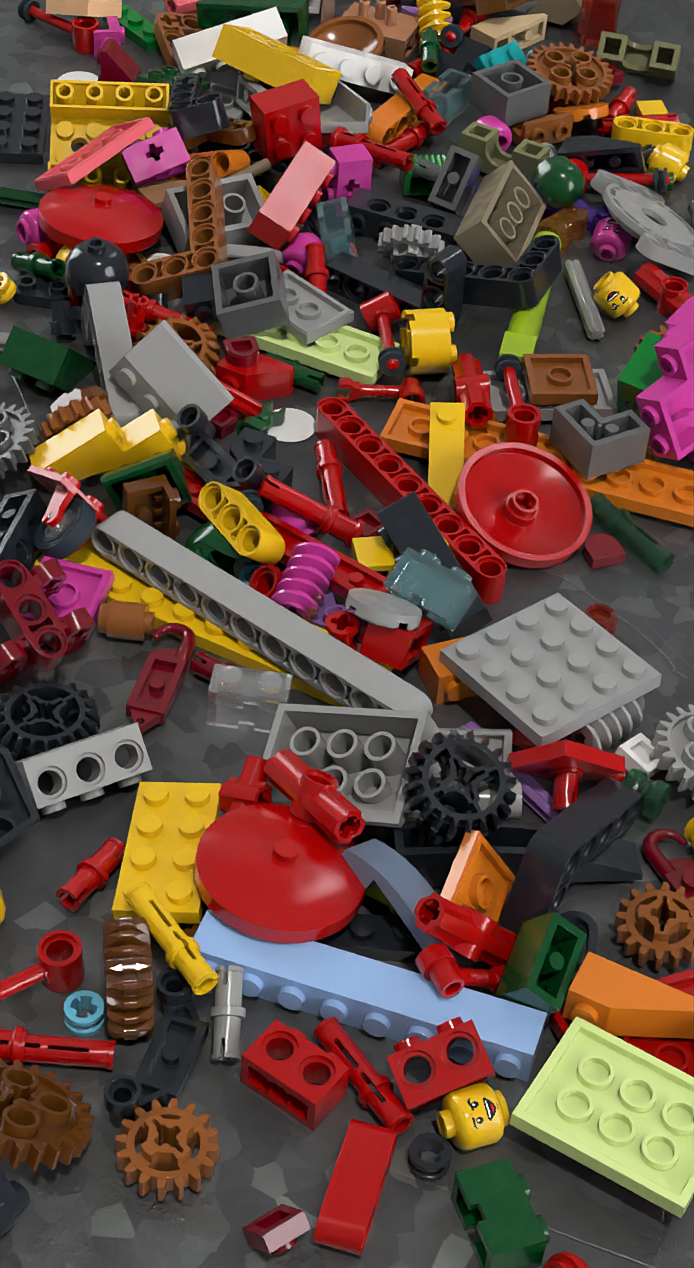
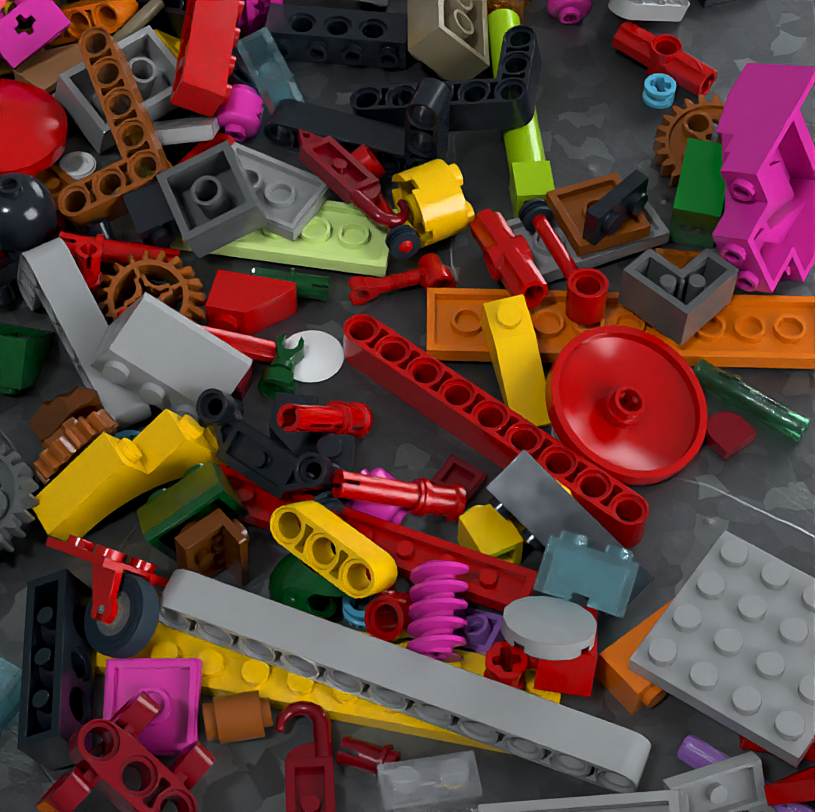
camera: 15 degrees left, 10 degrees up
dark red tile [222,336,259,367] -> none
red pin [304,242,329,294] -> none
red pin [314,439,350,517] -> none
light grey gear [377,224,445,264] -> none
light grey axle [564,259,605,341] -> none
clear red plate [584,603,618,634] -> none
yellow head [593,271,640,318] -> none
none -> red pin [277,401,373,439]
none -> dark red plate [297,129,410,227]
none -> black plate [582,169,649,246]
none -> medium azure bush [642,73,677,109]

